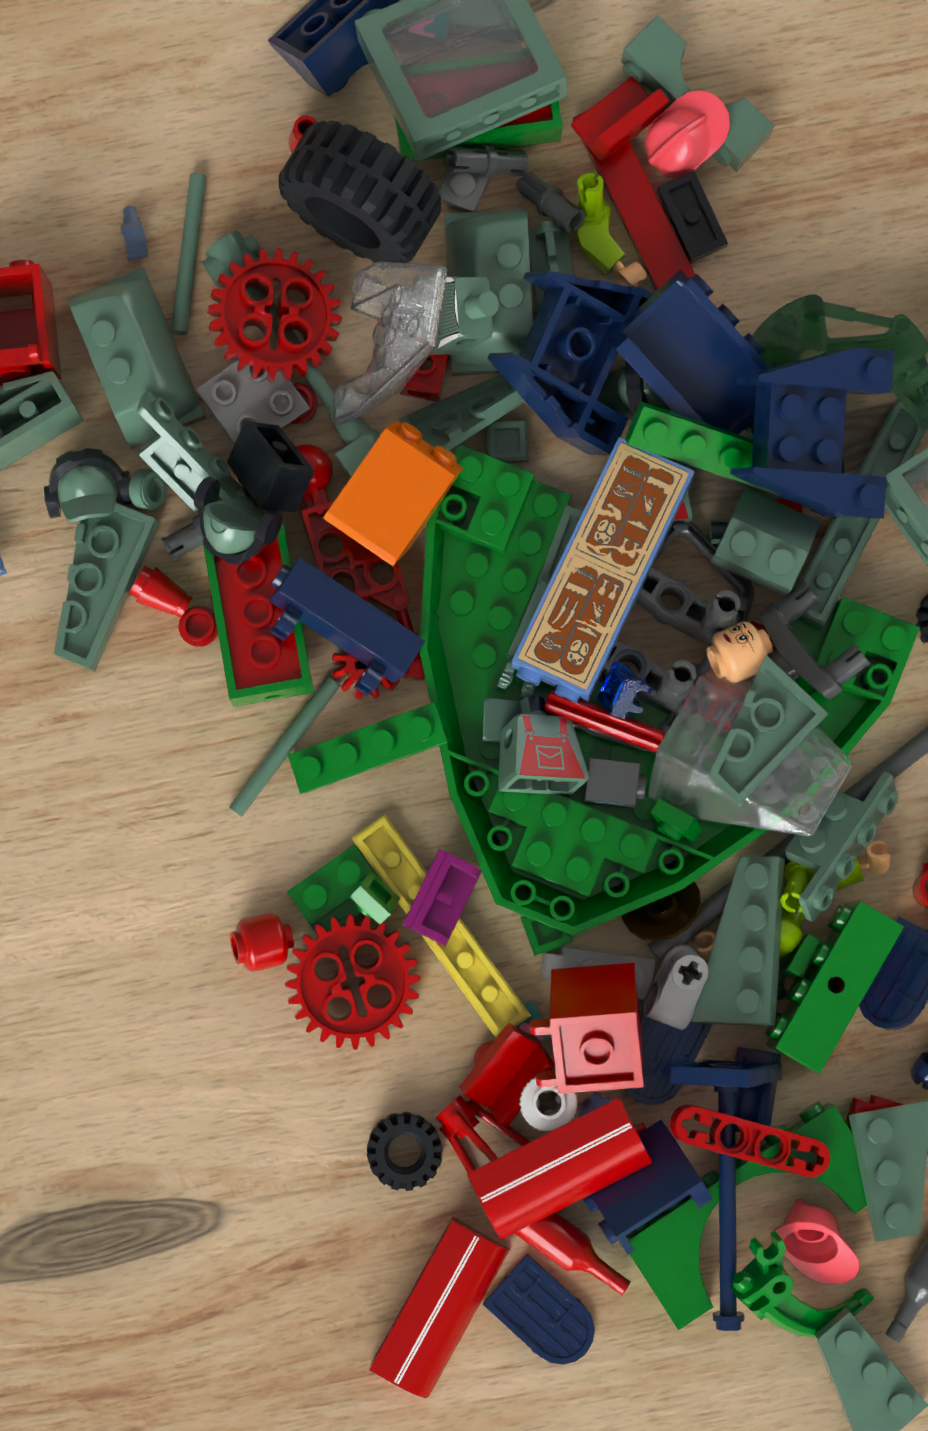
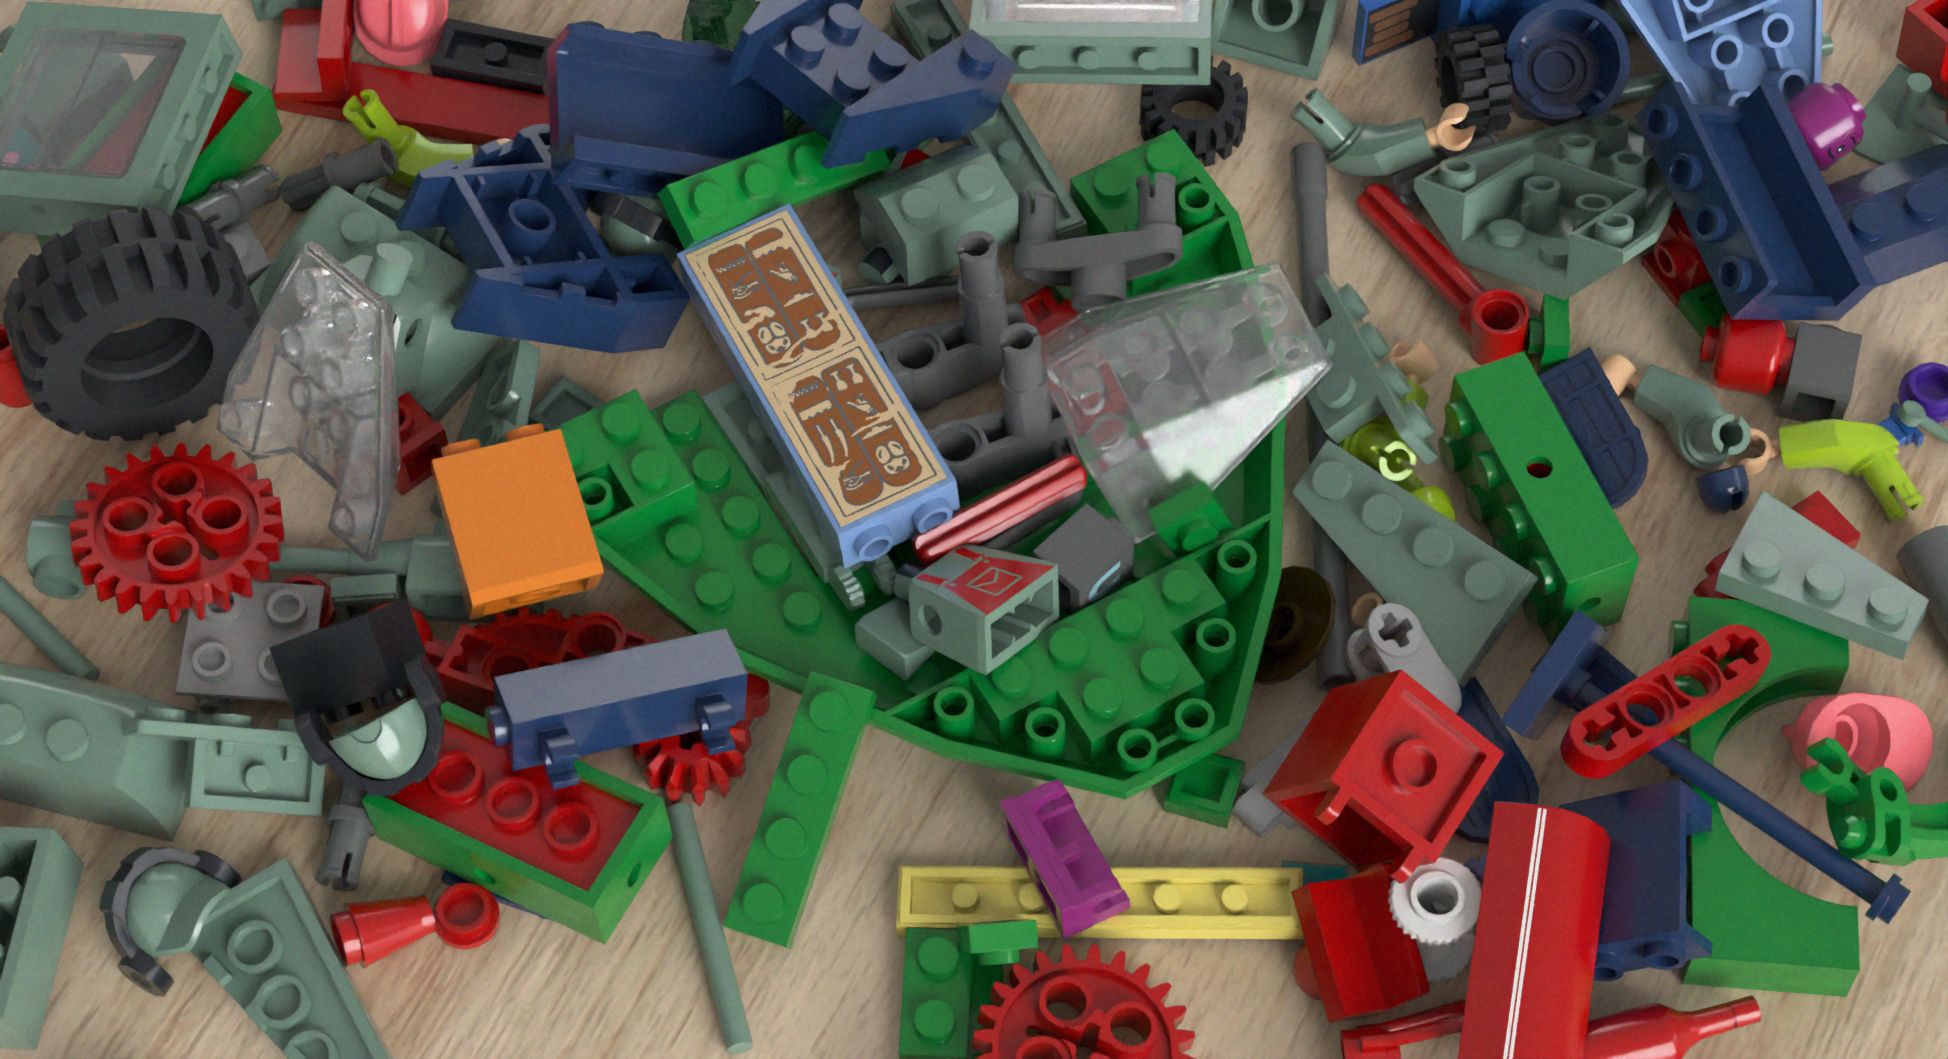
camera: 50 degrees left, 25 degrees down
sand green tile [129,469,167,510] -> none
clear blue tile [597,661,652,719] -> none
light nougat head [707,621,773,683] -> none
sand green wing [708,655,828,807] -> none
green tile [780,933,821,980] -> none
none -> sand green tile [331,573,404,622]

